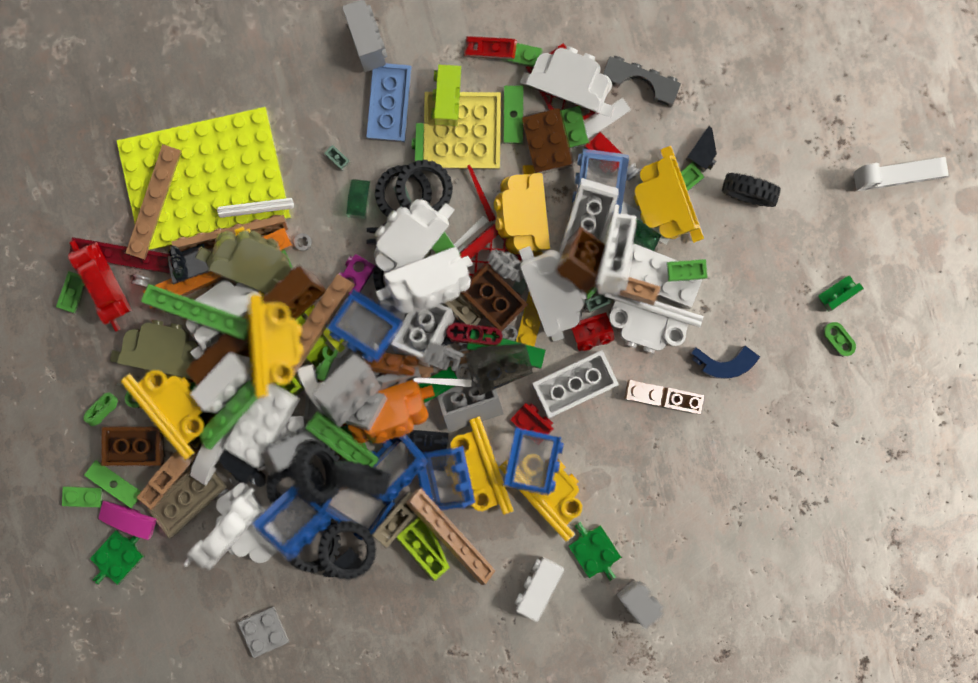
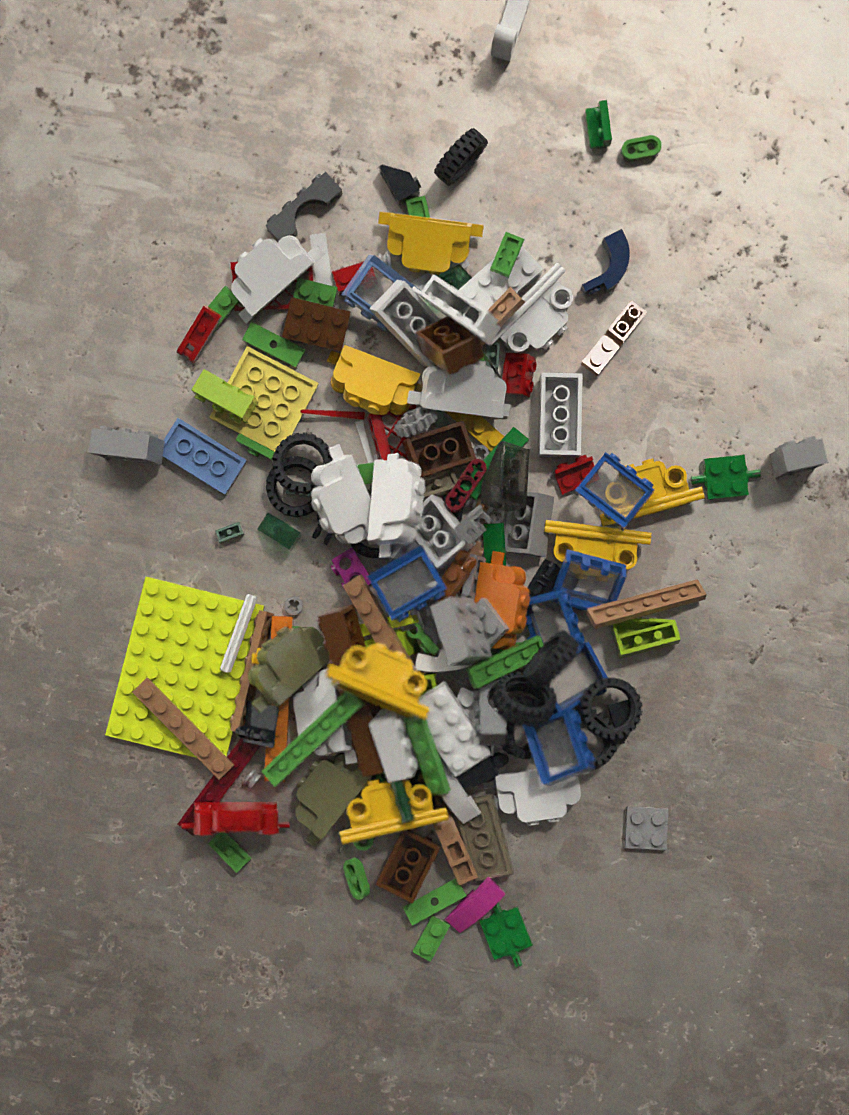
camera: 60 degrees left, 0 degrees up
white brick [183,488,262,571] -> none
dark tan slope [372,491,416,548] -> none
white sticker [413,378,472,387] -> none
white brick [515,556,565,622] -> none
none -> dark green pin [390,779,415,824]

